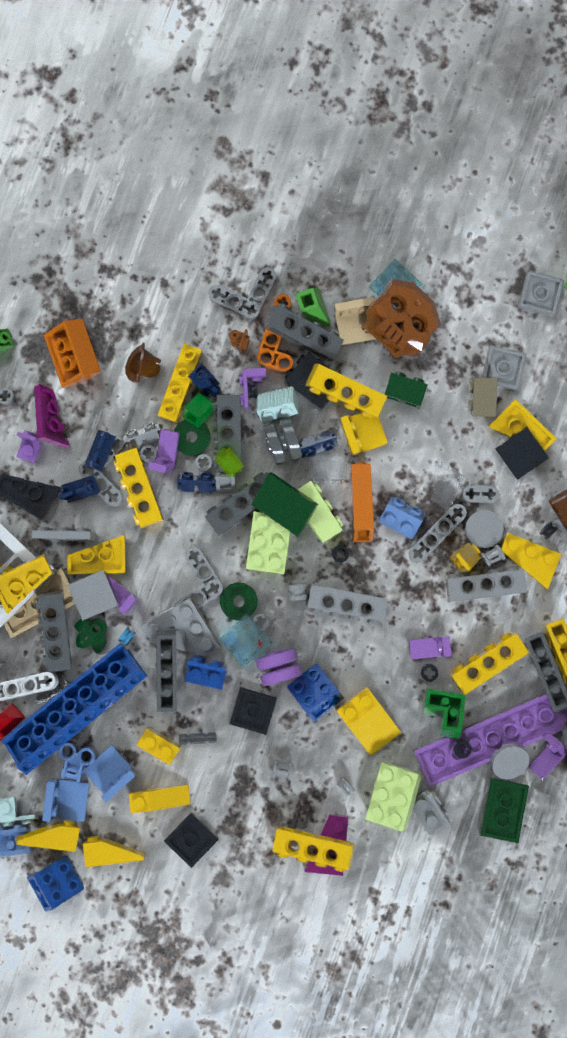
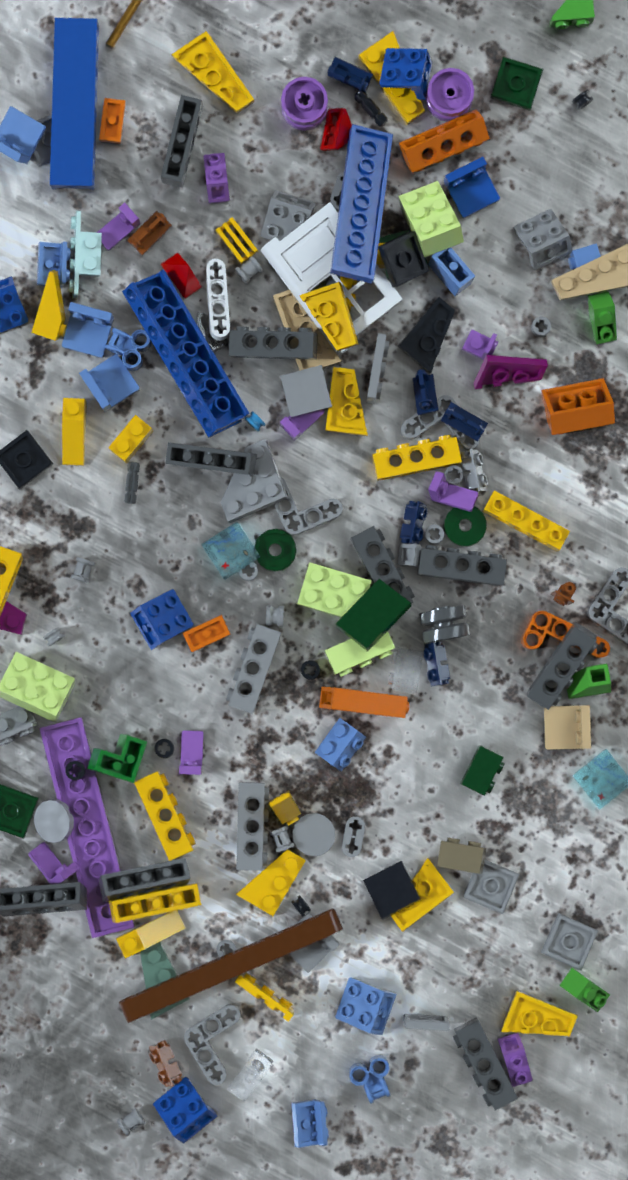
camera: 90 degrees right, 0 degrees up
dark green plate [74,618,107,654] -> none
yellow slope [83,836,146,867] -> none
reddish brown helmet [125,342,161,383] -> none
green brick [183,393,214,428] -> none
blue bracket [184,656,227,690] -> none
dark blue hinge [188,363,221,397] -> none
clear neon green brick [214,447,244,479] -> none
black tile [230,687,277,735] -> none
medium lavender bracket [239,368,266,410] -> none
black bush [247,382,258,400] -> none
medium lavender wheel [255,648,303,686] -> none
light aqua brick [257,386,299,422] -> none
black panel [284,352,332,412] -> none
yellow brick [306,364,387,419] -> none
yellow slope [336,686,401,756] -> none
yellow bracket [339,413,388,456] -> none
dark orange brick [361,279,441,359] -> none
light grey beam [409,504,467,562] -> none
clear wing [431,458,468,511] -> none
none -> orange plate [183,615,231,653]

